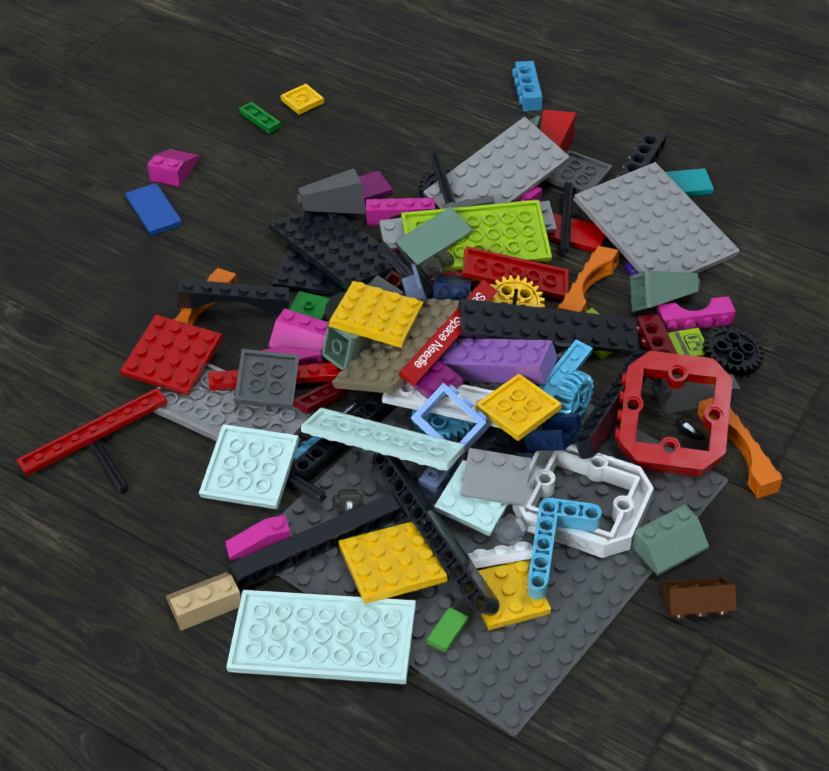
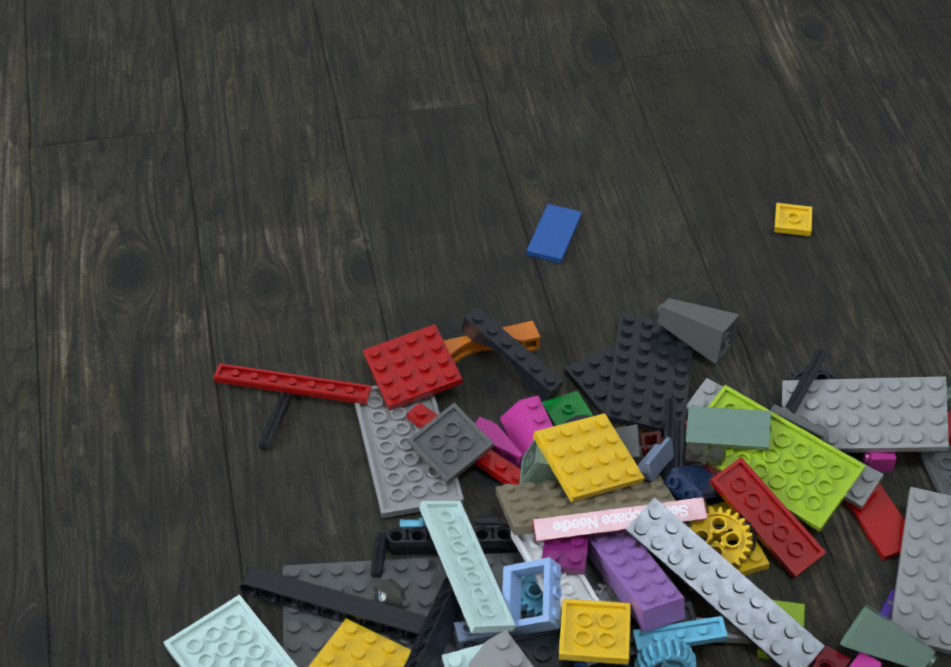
camera: 45 degrees right, 0 degrees up
dark pink slope [147,149,200,187] -> none
tan slope [166,572,241,631] -> none
light aqua plate [199,424,300,510] -> none
dark pink slope [225,514,291,560] -> none
green plate [239,102,281,134] -> none
dark red plate [293,381,346,414] -> none
magenta tile [359,170,393,203] -> none
dark pink arch [366,198,435,226] -> none
orange arch [558,246,619,313] -> none
black axle [560,182,573,254] -> none

